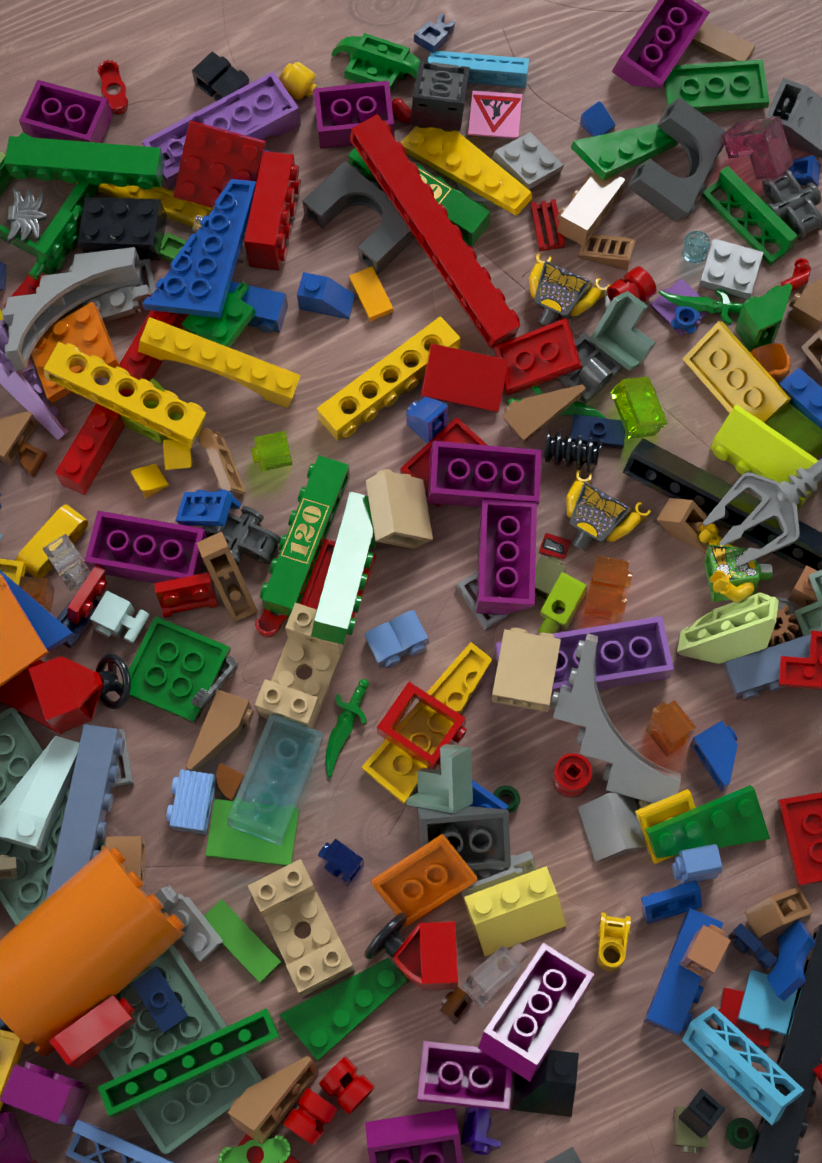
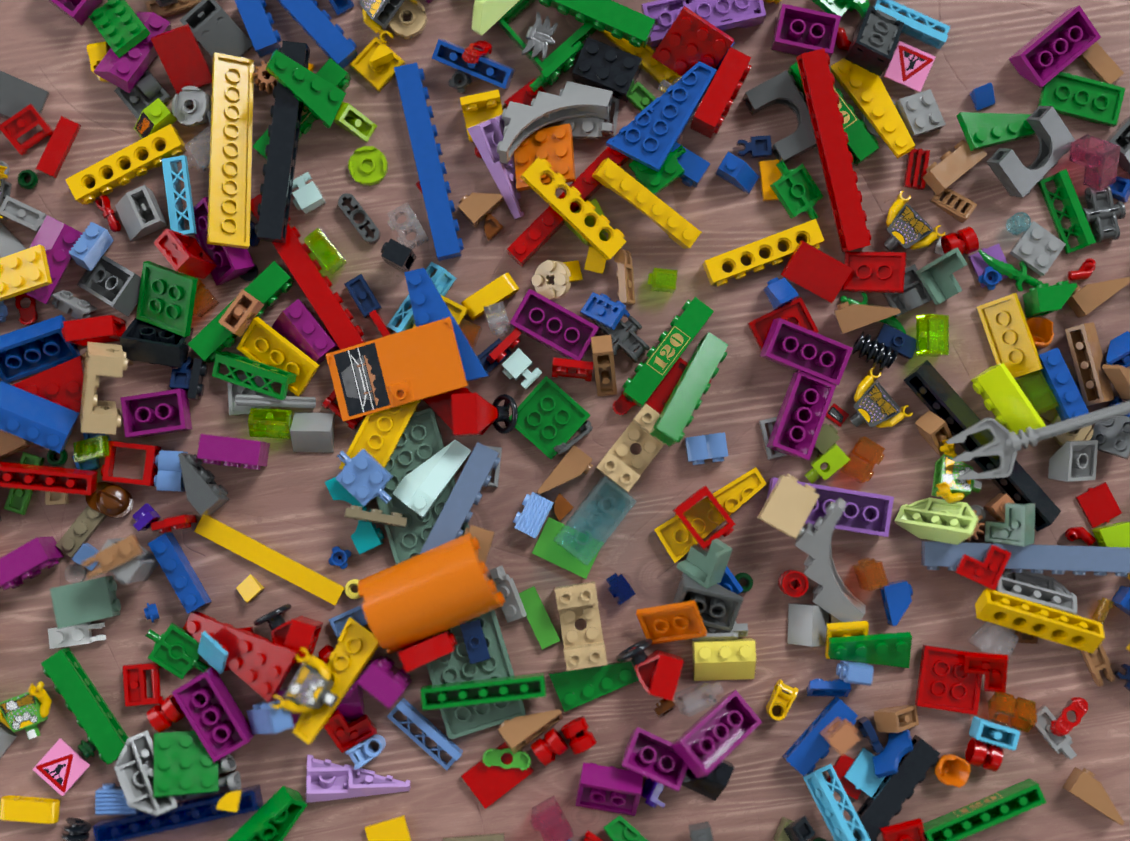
camera: 15 degrees right, 15 degrees up
green piece [325,679,369,778] -> none
tan brick [366,469,433,549] -> none
none -> tan plate [532,260,571,300]
none -> dark blue plate [737,135,772,158]
none -> green plate [770,160,824,220]

